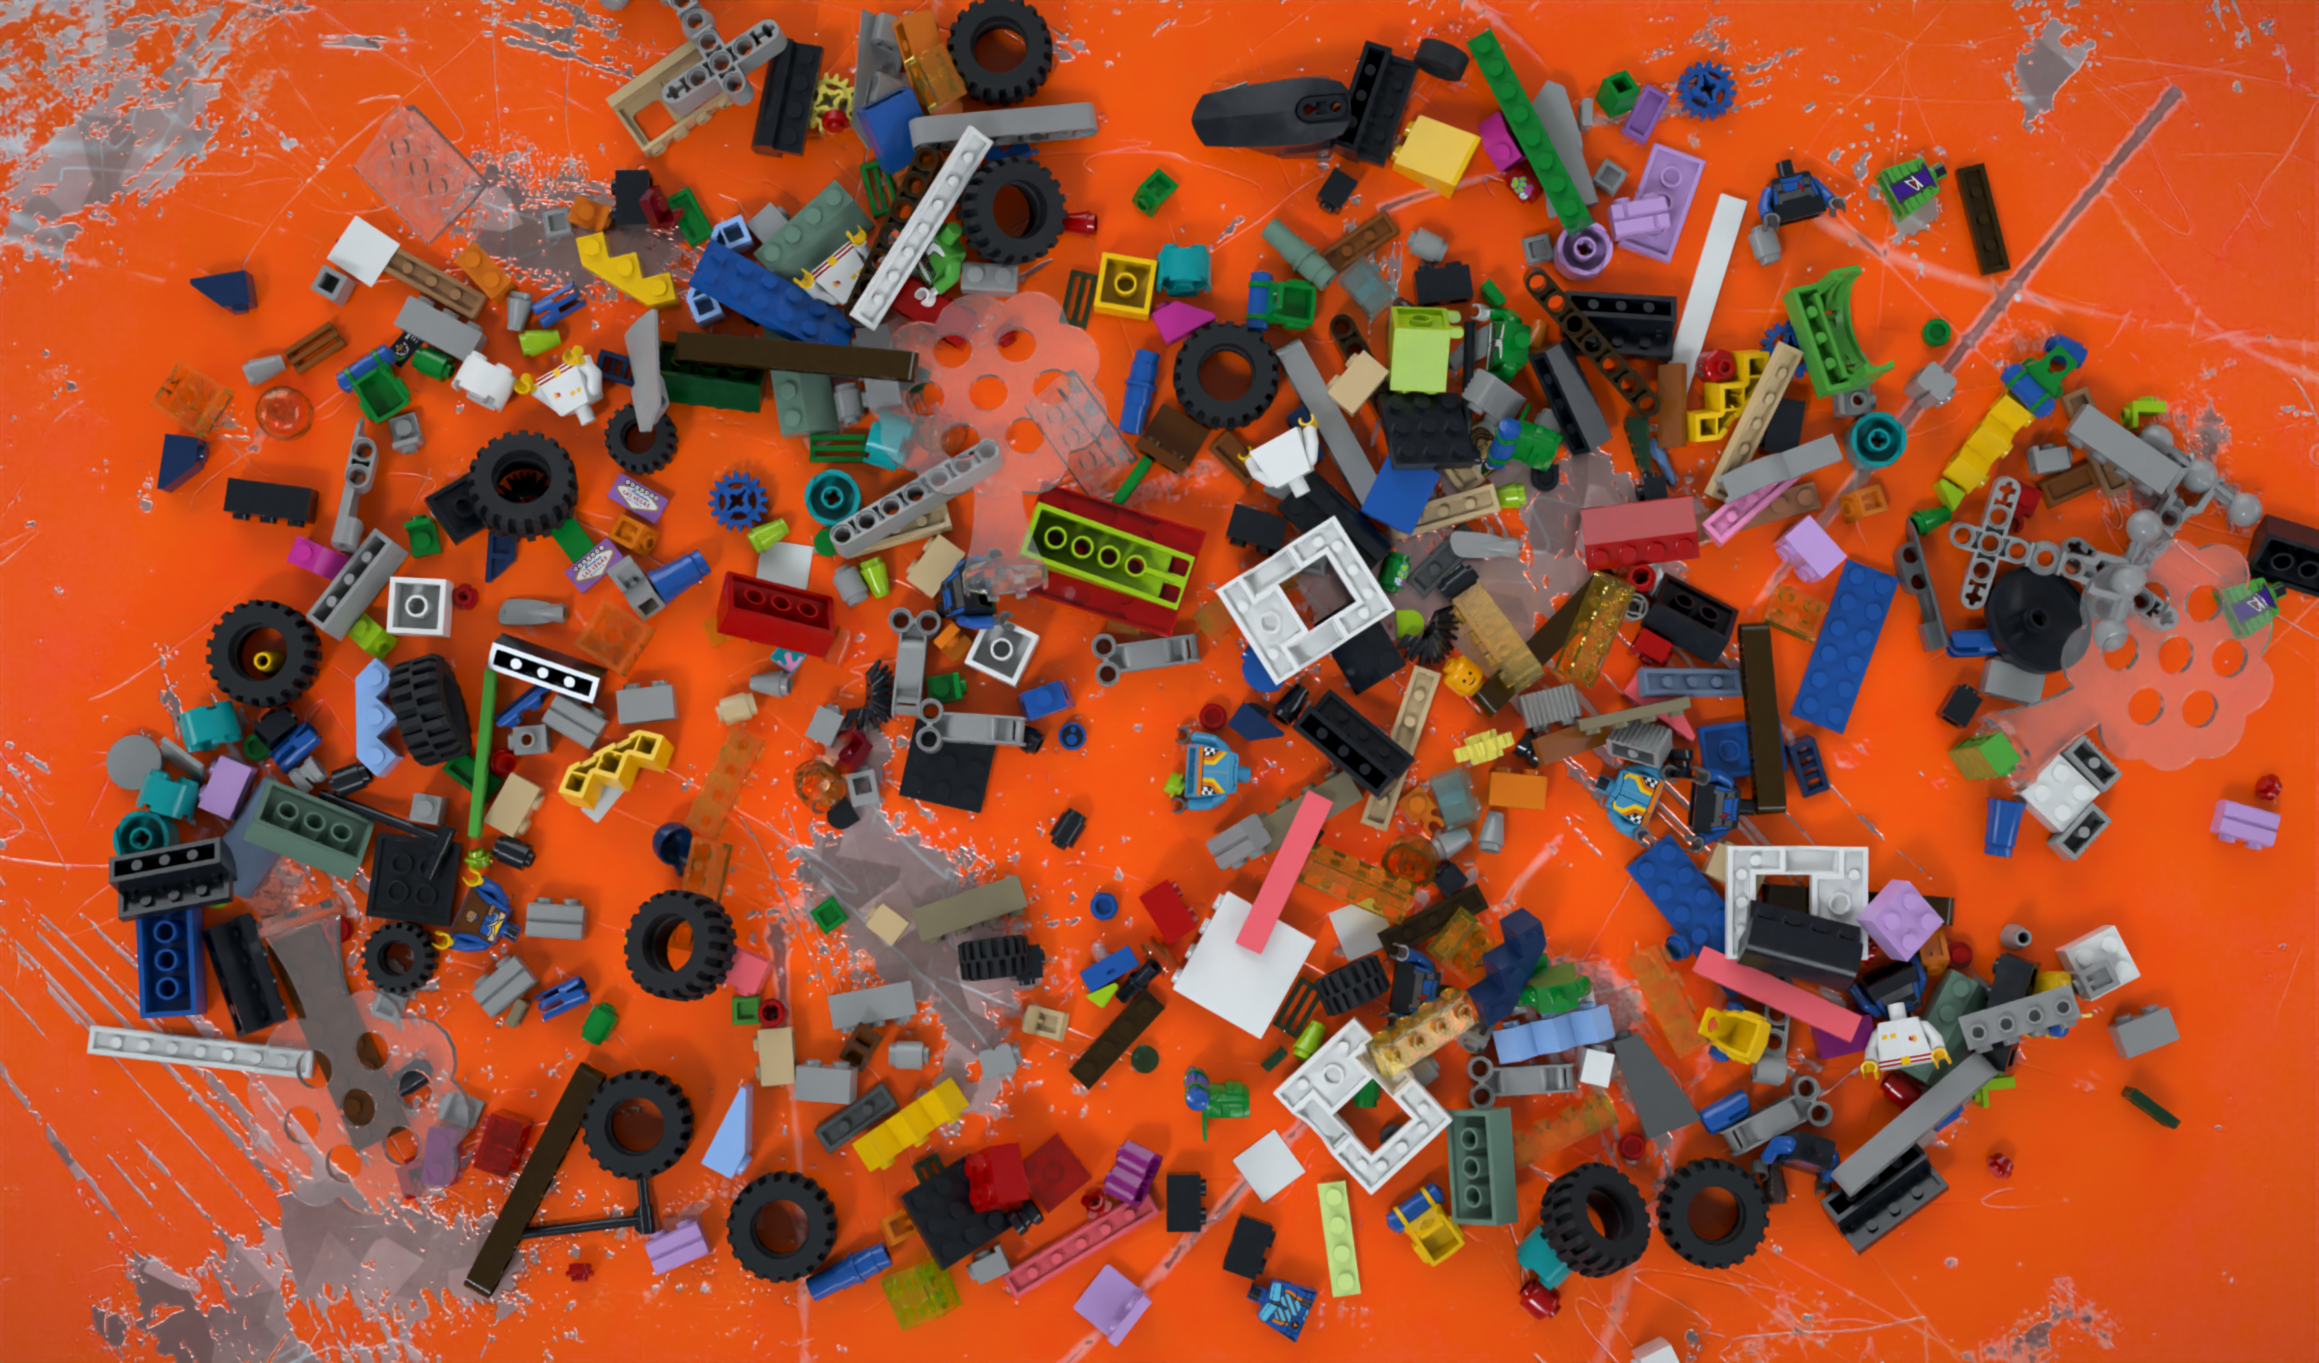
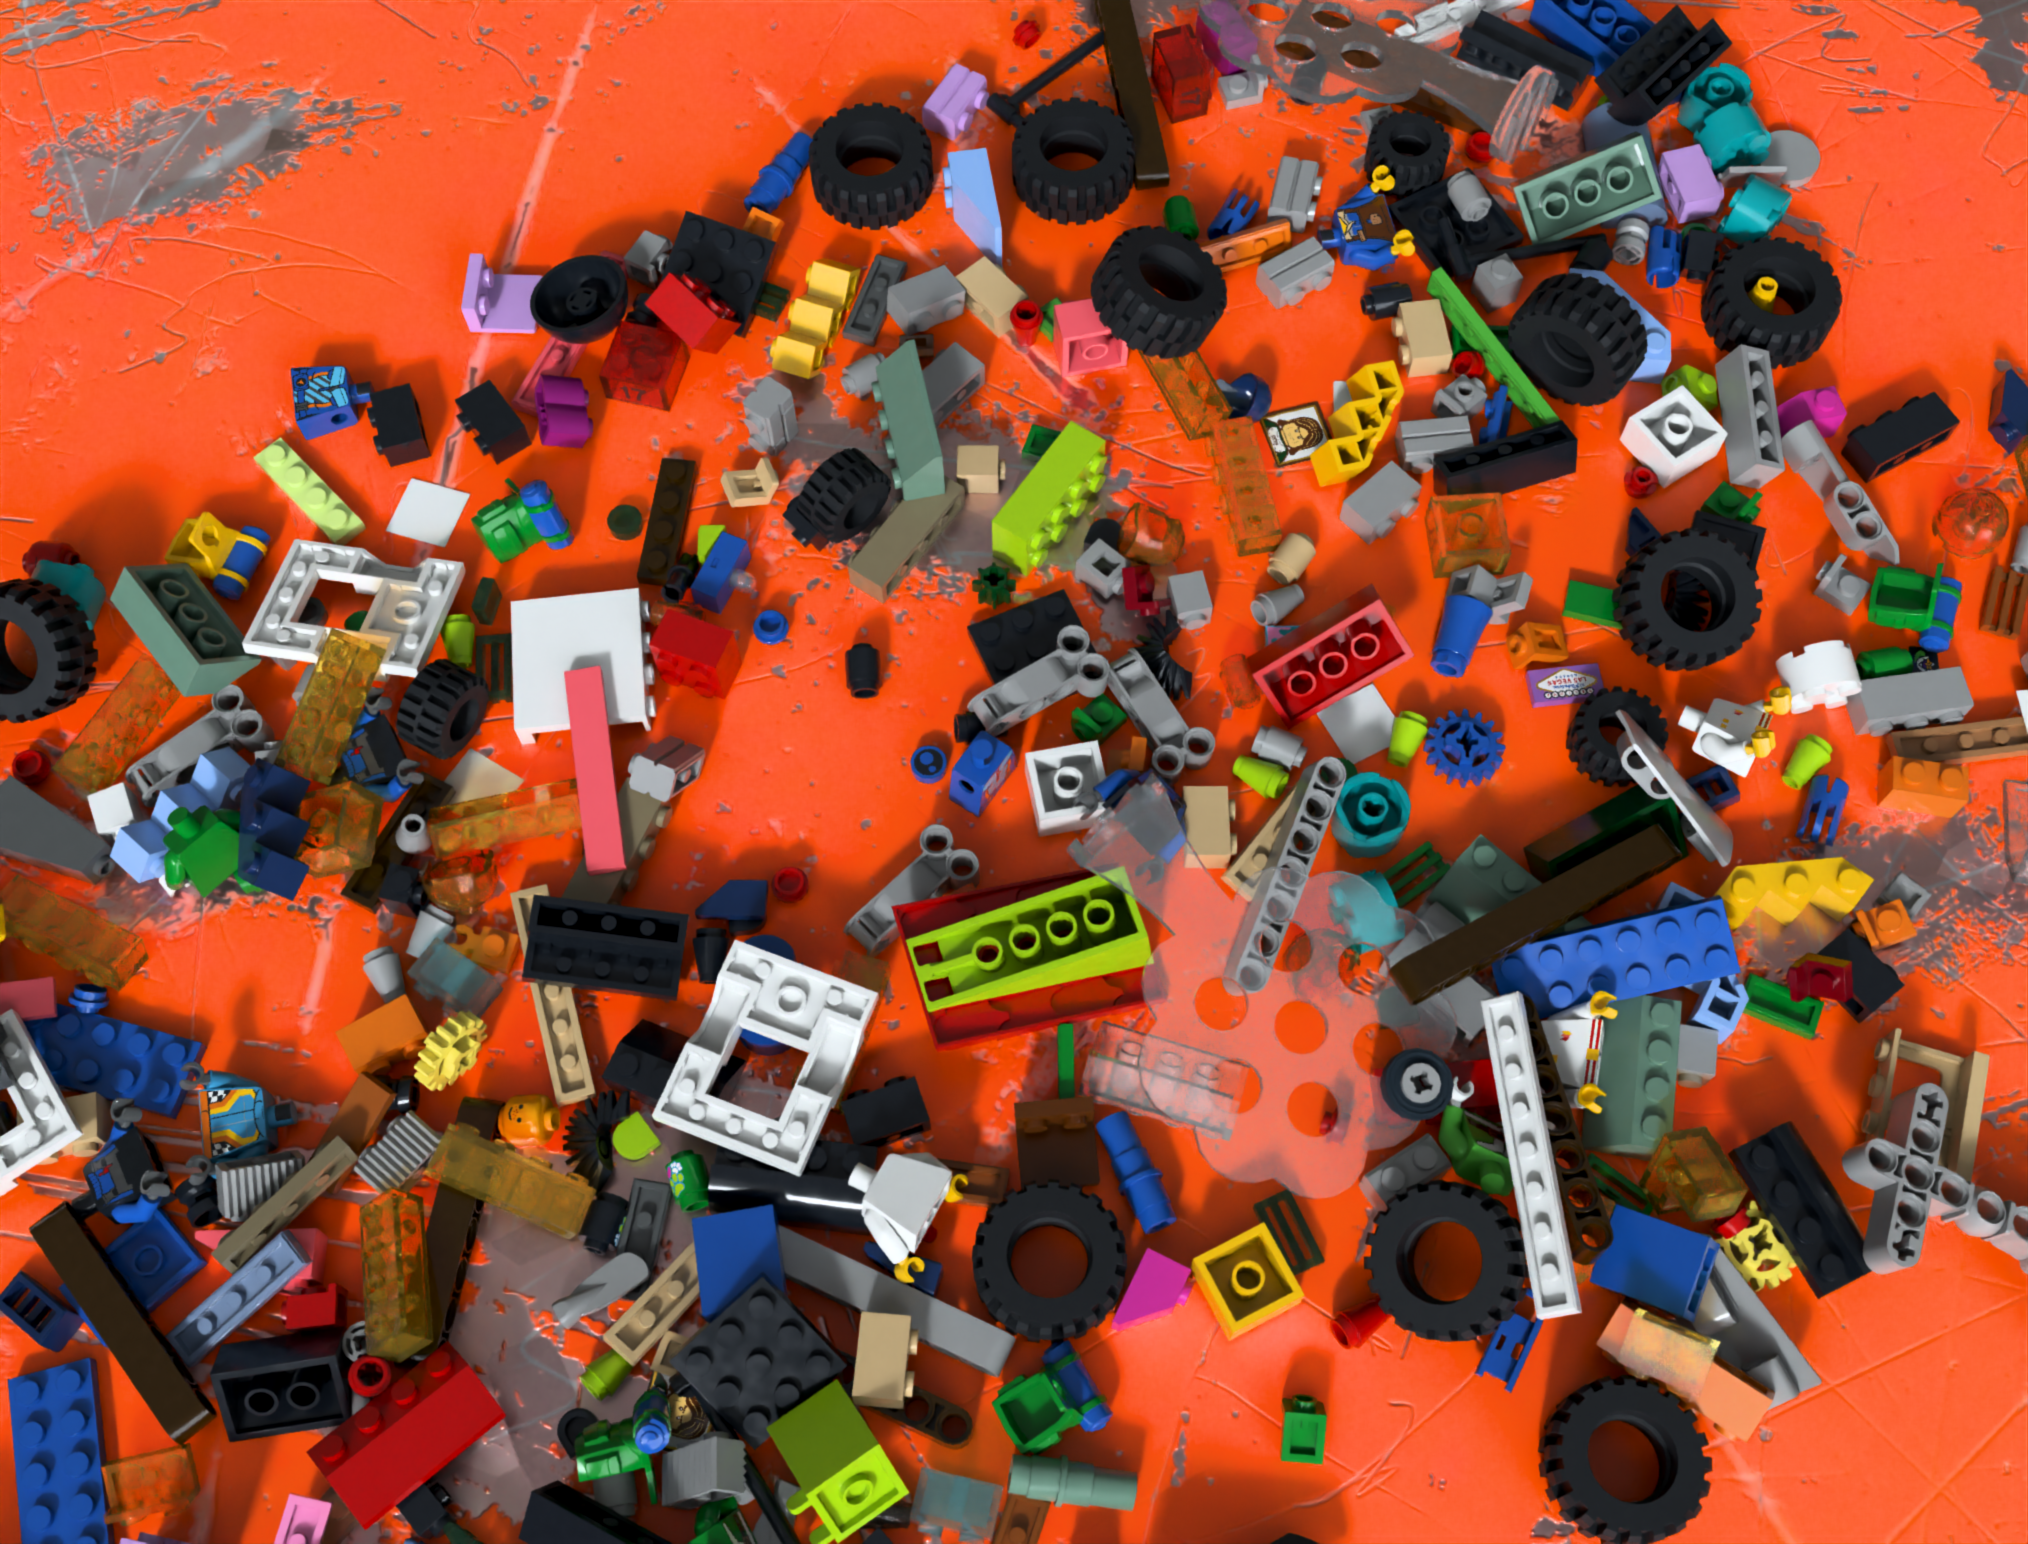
camera: 150 degrees right, 20 degrees down
lime plate [464,847,492,869] -> none
light grey piece [498,599,568,625] -> none
dark tan tile [504,997,532,1028] -> none
light grey cone [506,290,534,332] -> none
tile [564,537,625,595] -> none
clear neon green bracket [880,1255,962,1331] -> none
light grey beam [908,102,1099,152] -> none
red plate [1081,1188,1113,1220] -> none
teal brick [1156,244,1211,297] -> none
lime plate [1163,771,1185,798] -> none
dark azure torso [1171,727,1251,814] -> none
none -> light grey cone [395,814,434,854]
none -> black piece [530,255,628,344]
none -> sand green slope [871,339,945,501]
none -> dark green gear [972,563,1016,609]
none -> lime brick [992,421,1107,576]
none -> orange tile [1199,218,1292,273]
none -> sticker [1259,401,1332,468]
none -> black wheel [1380,1048,1454,1121]
none -> light grey brick [1447,171,1492,221]
none -> clear yellow brick [1638,1126,1748,1223]

